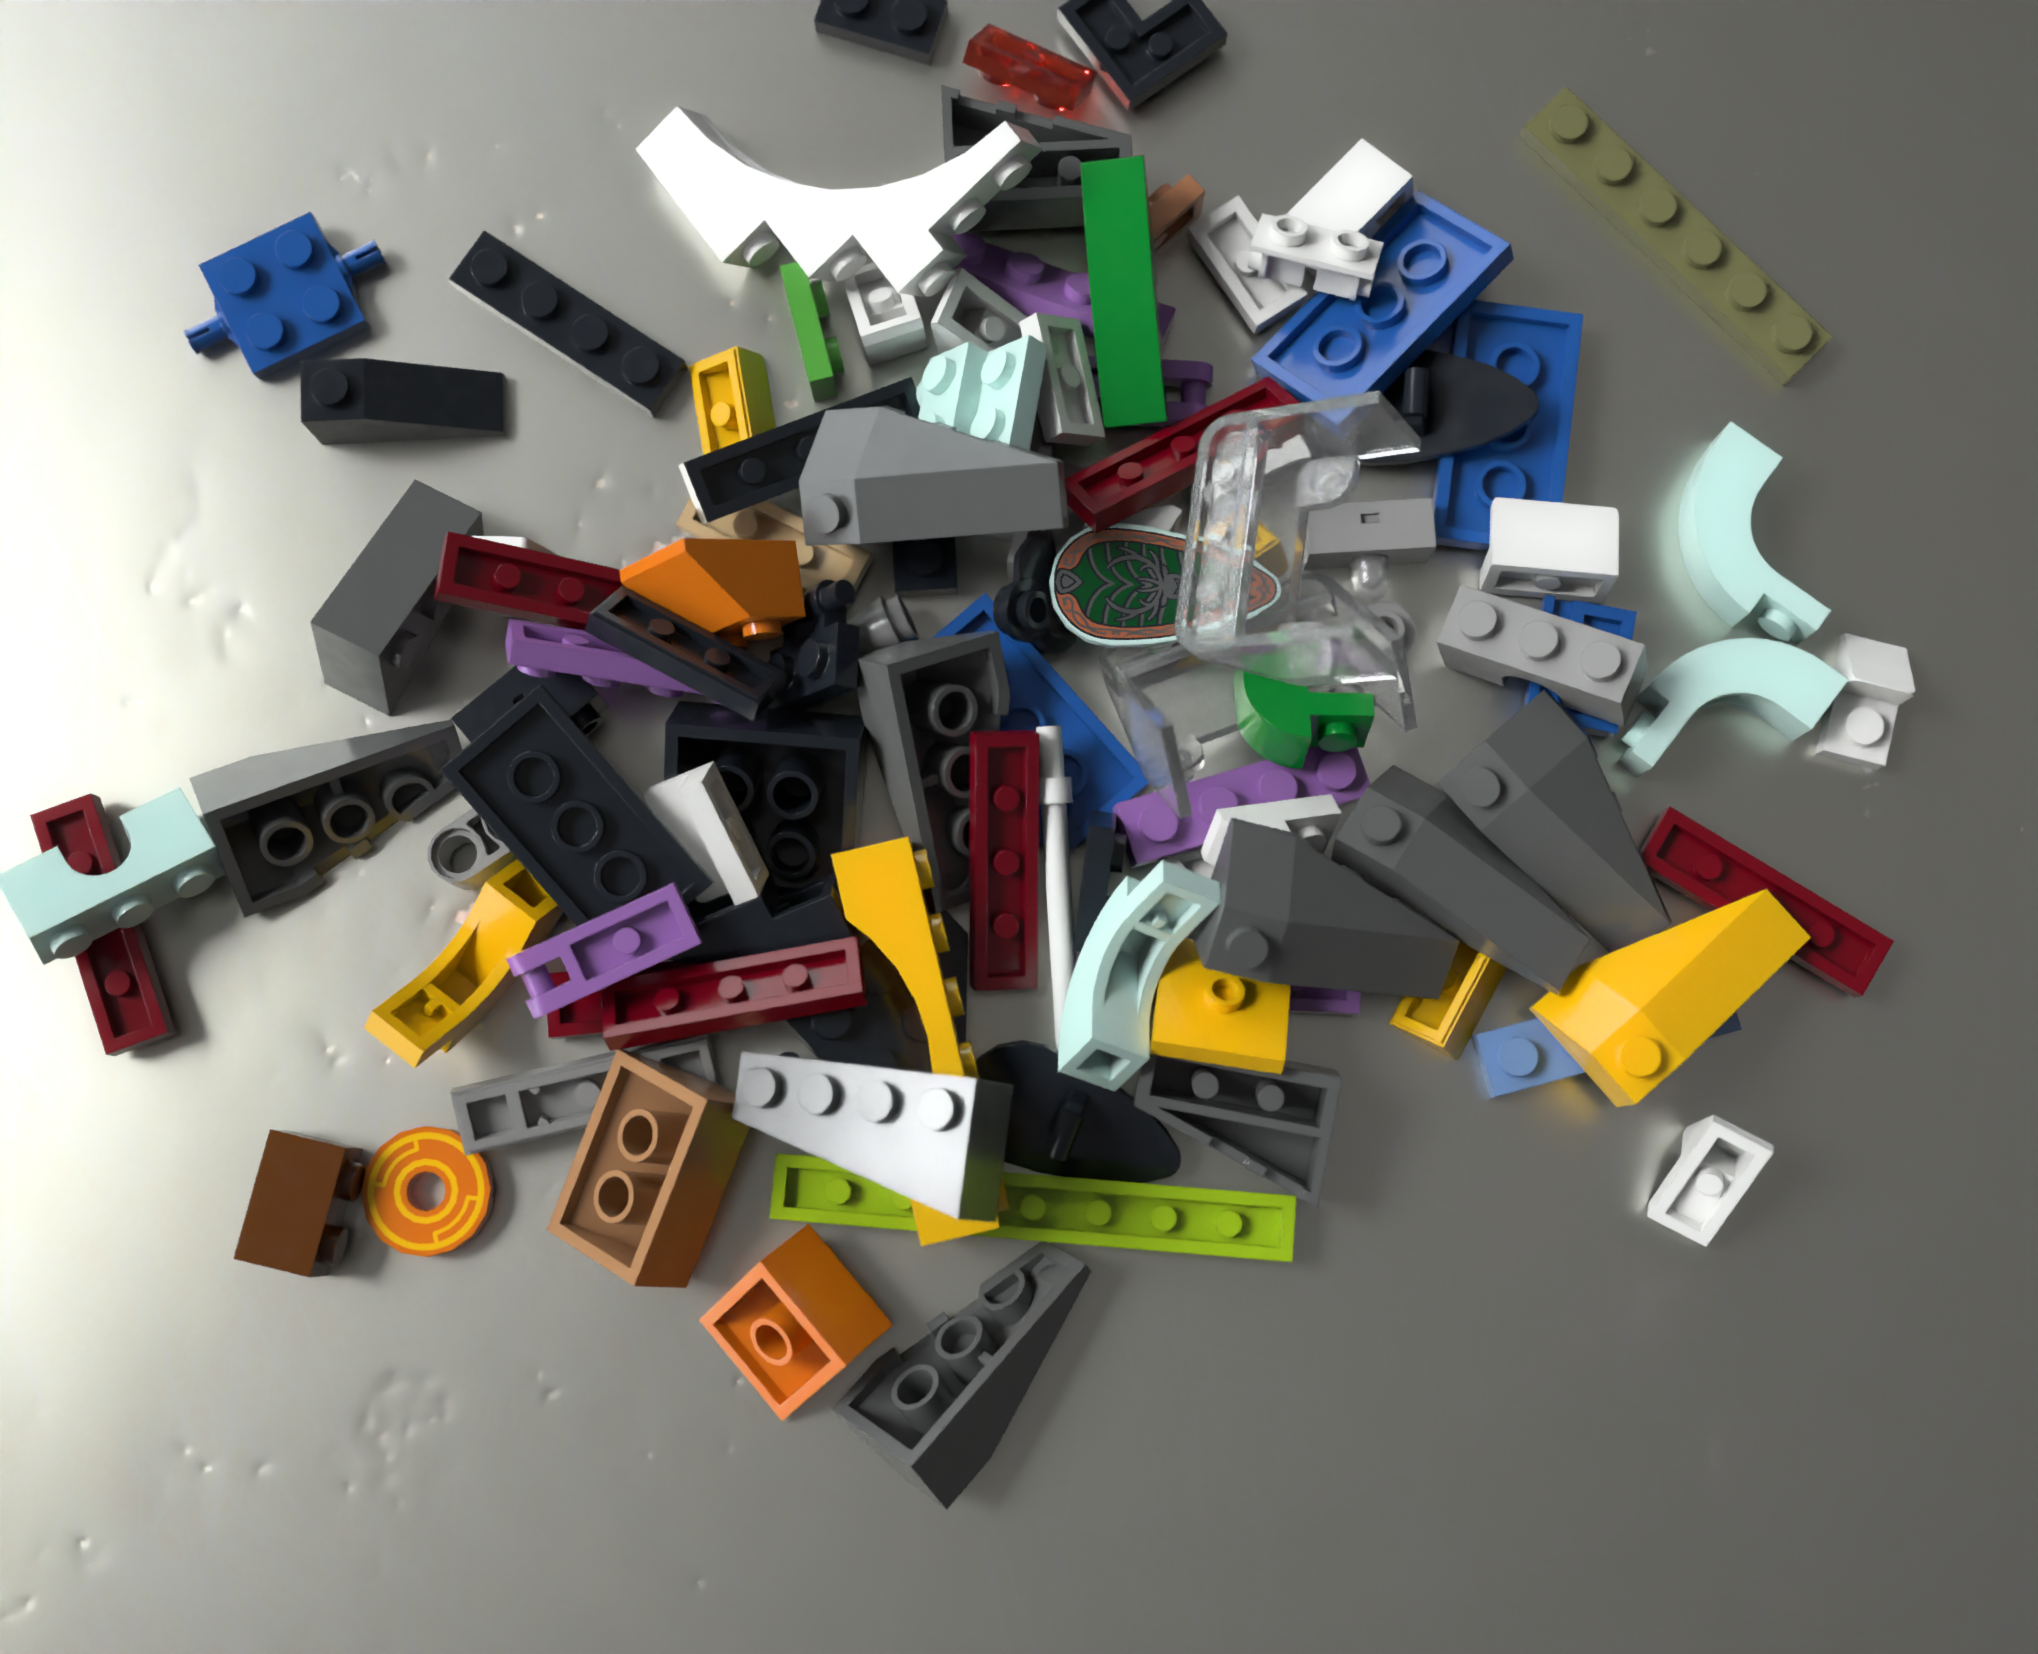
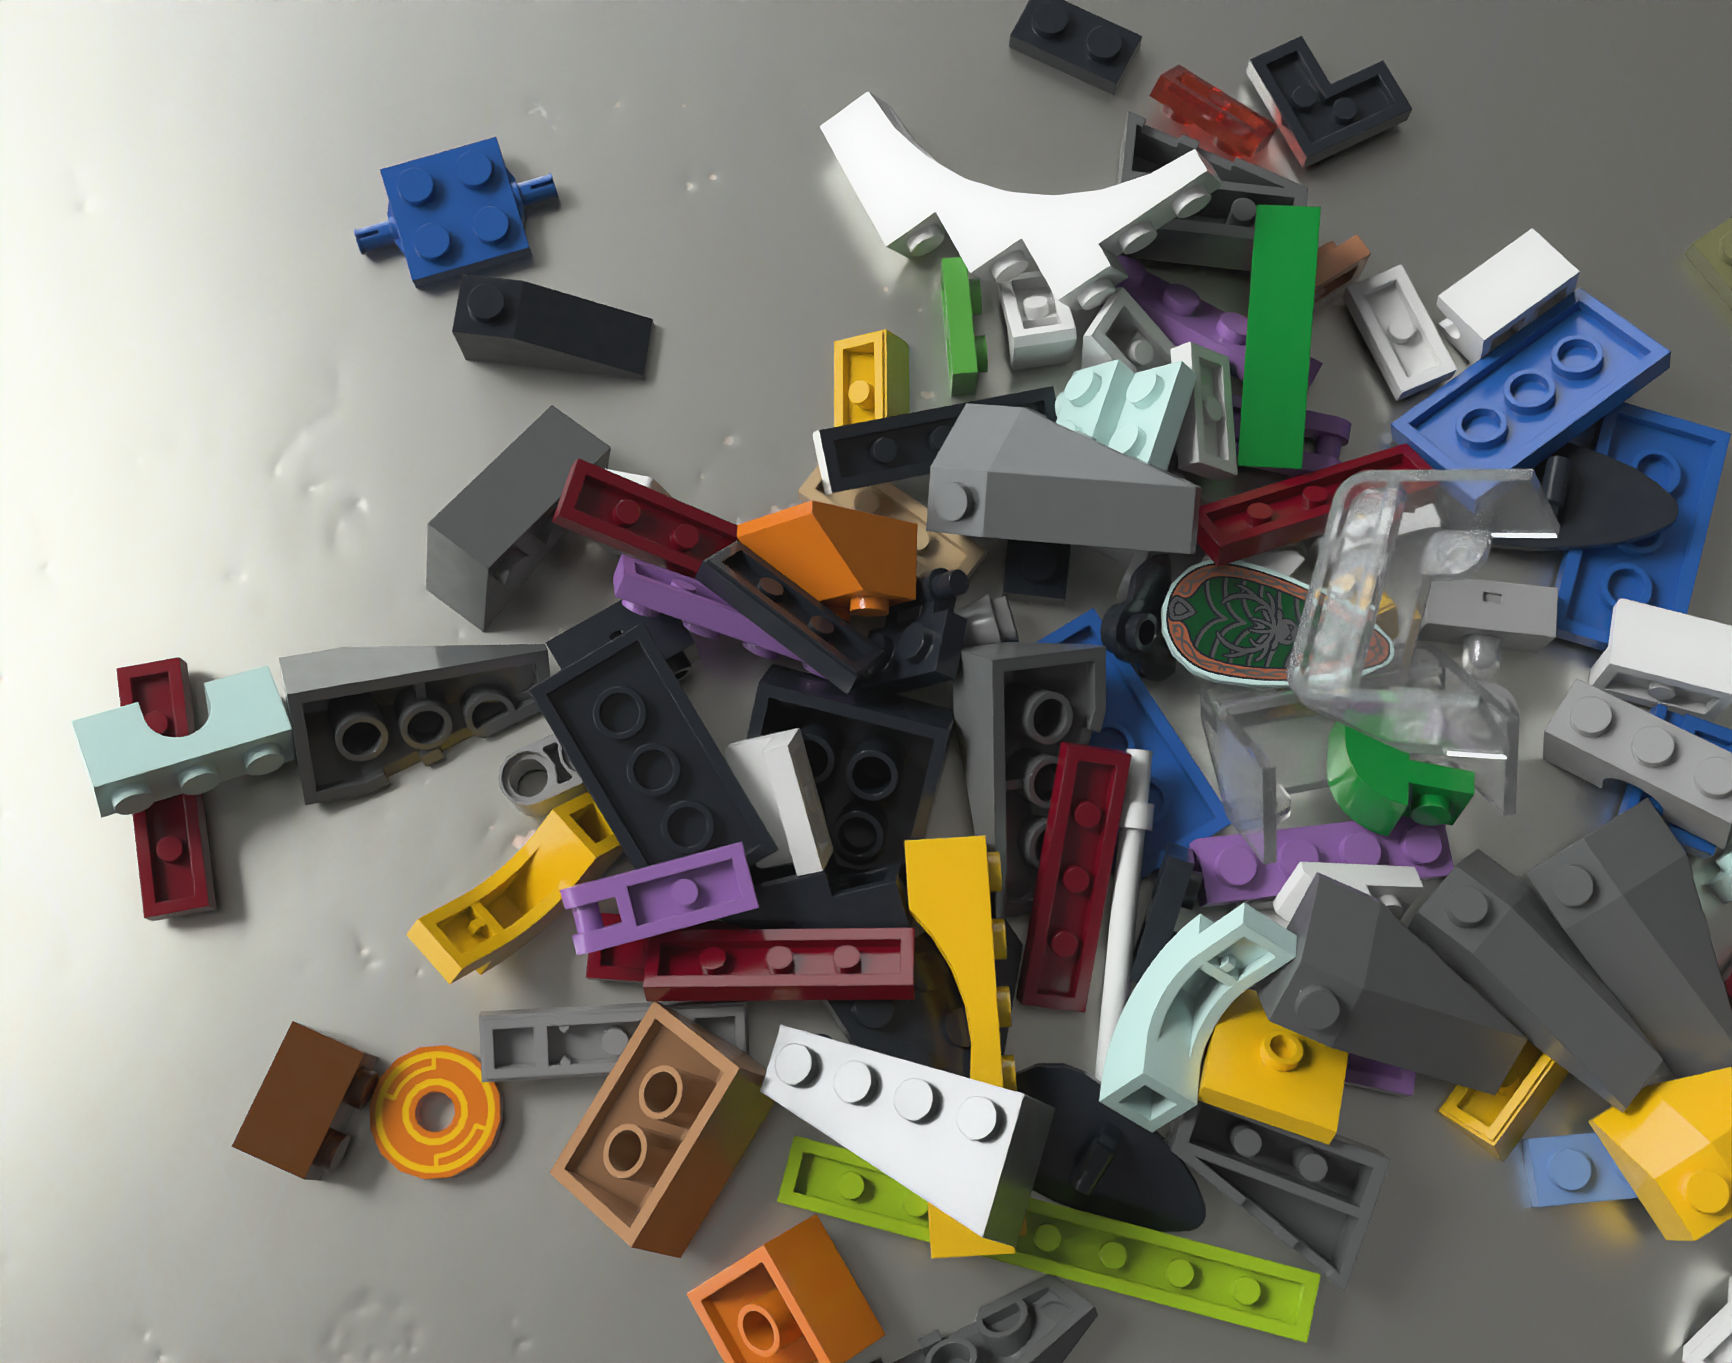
camera: 10 degrees right, 5 degrees down
black plate [449,230,688,418] -> none
white hinge [1248,213,1384,301] -> none

